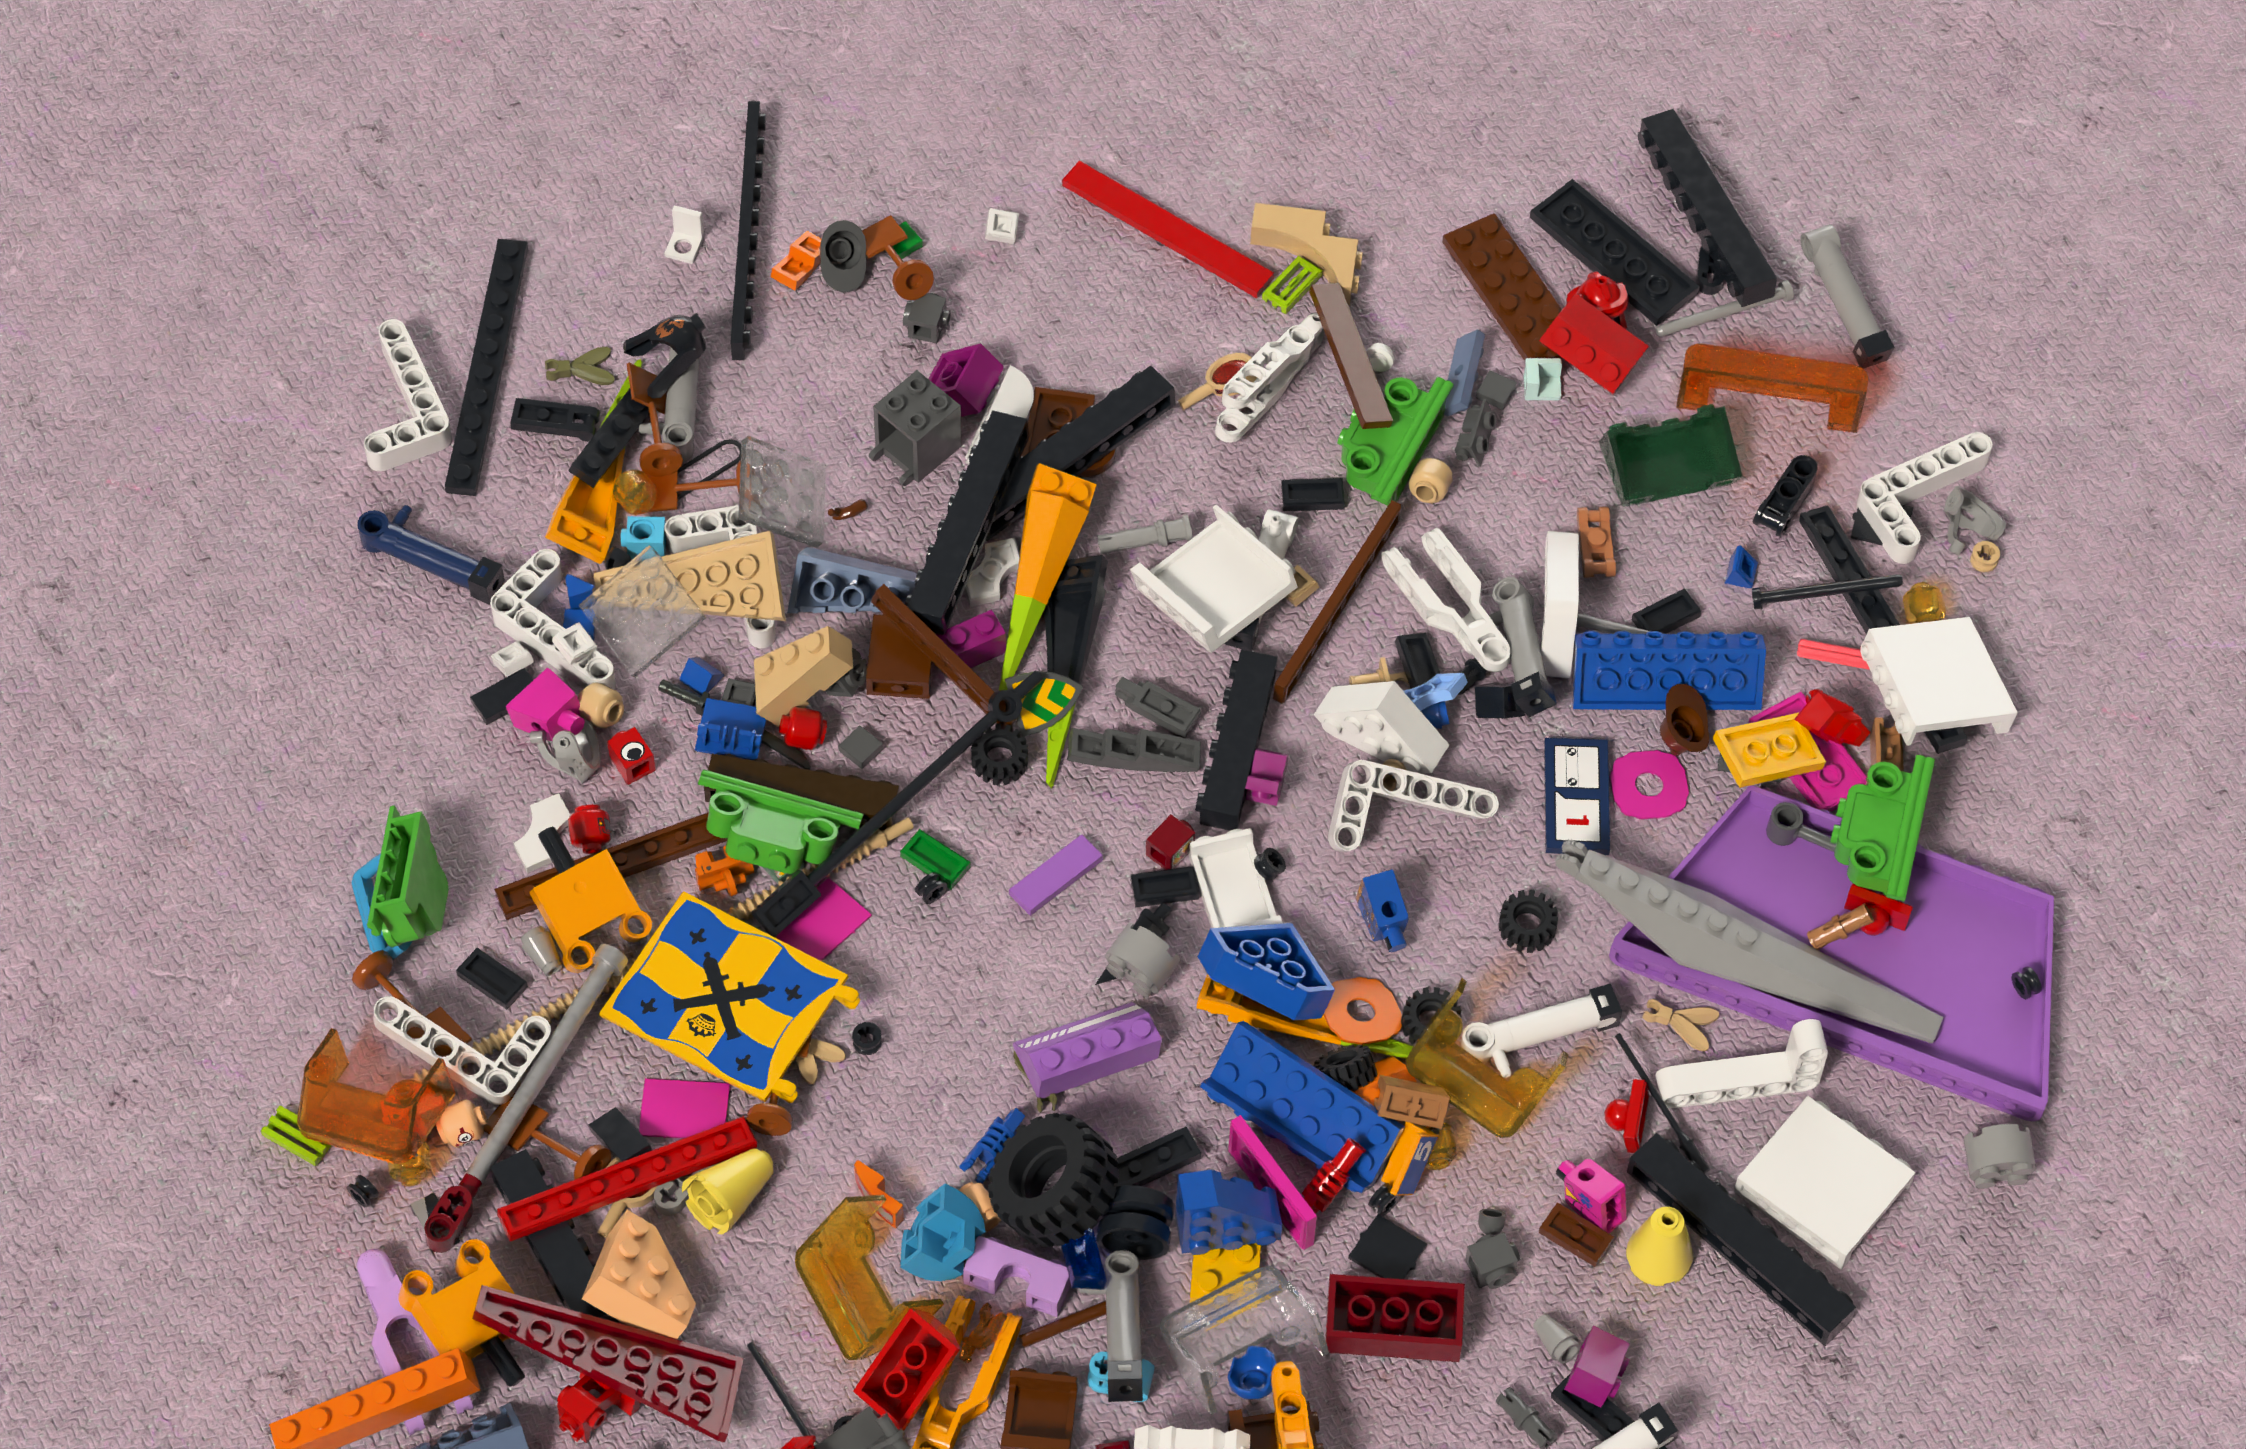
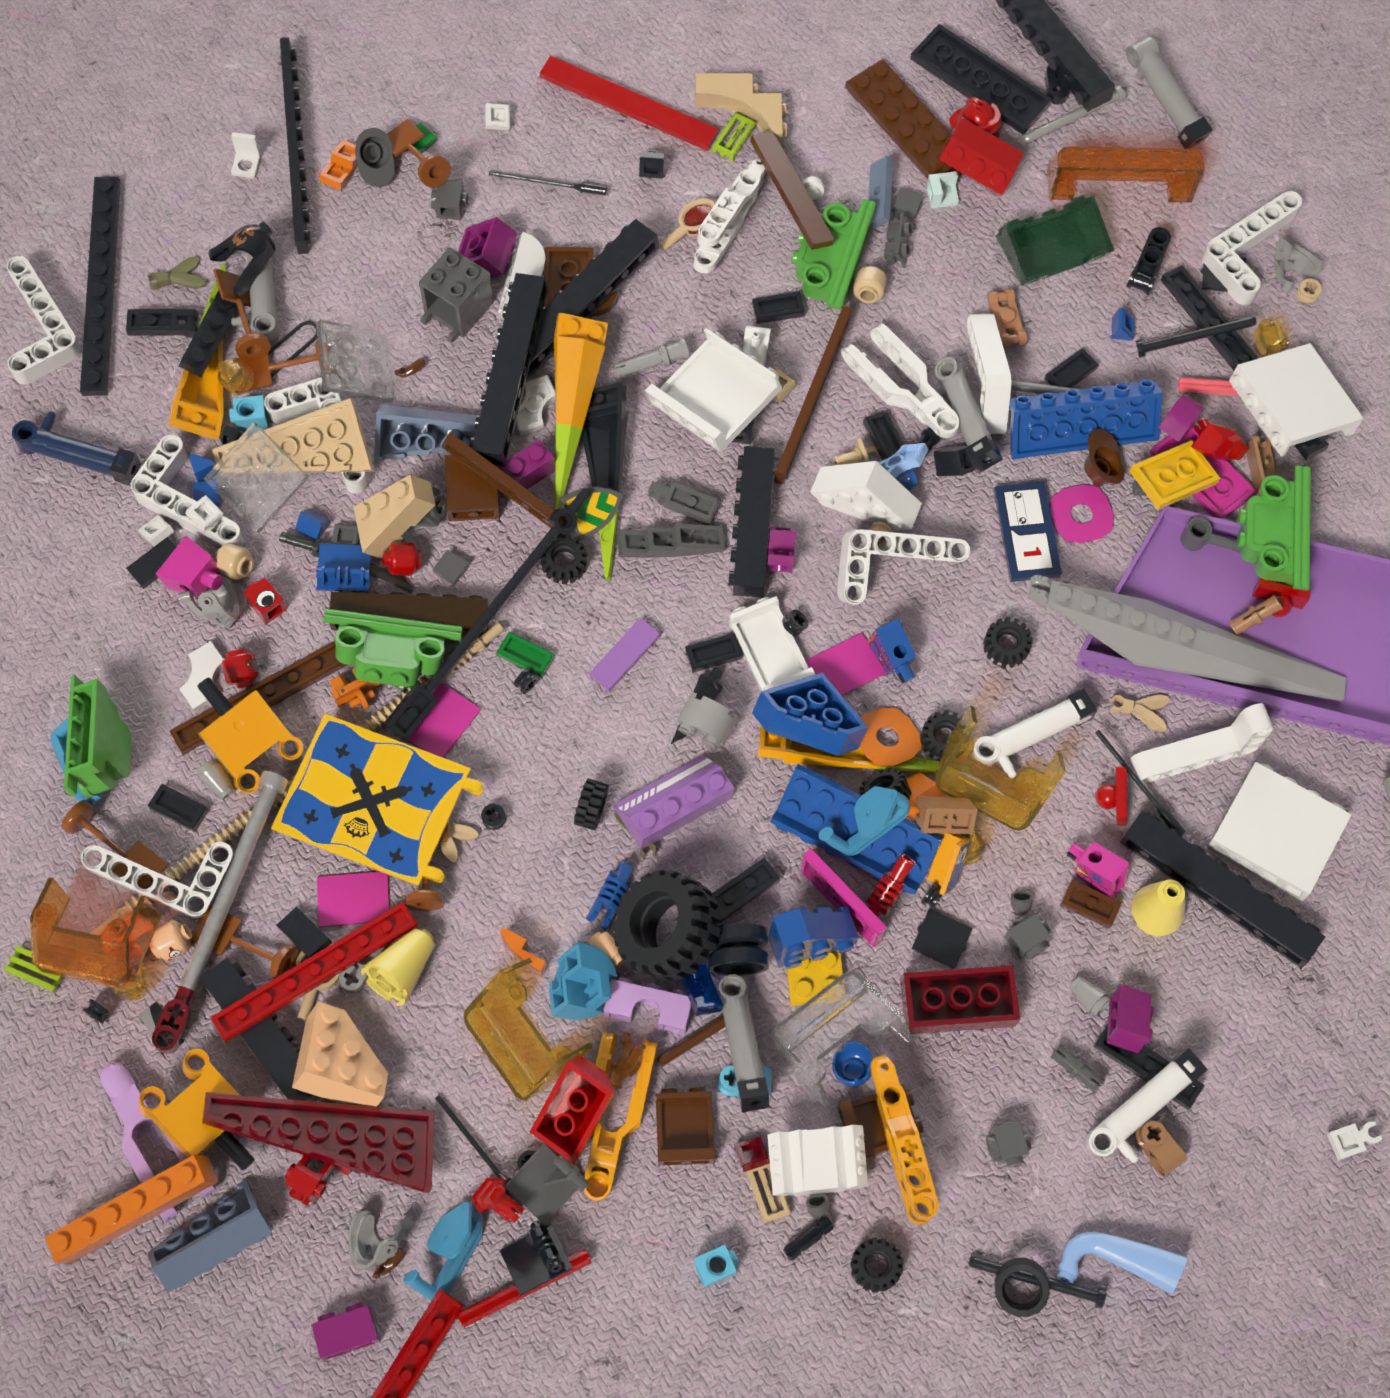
camera: 10 degrees left, 10 degrees up
dark red brick [1146,814,1195,870] -> none
none -> piece [489,170,607,196]
none -> black tyre [574,778,609,831]
none -> black tile [639,148,664,179]
none -> dark pink window [805,632,886,696]
none -> dark azure piece [819,786,910,856]
none -> magenta brick [1158,394,1205,442]

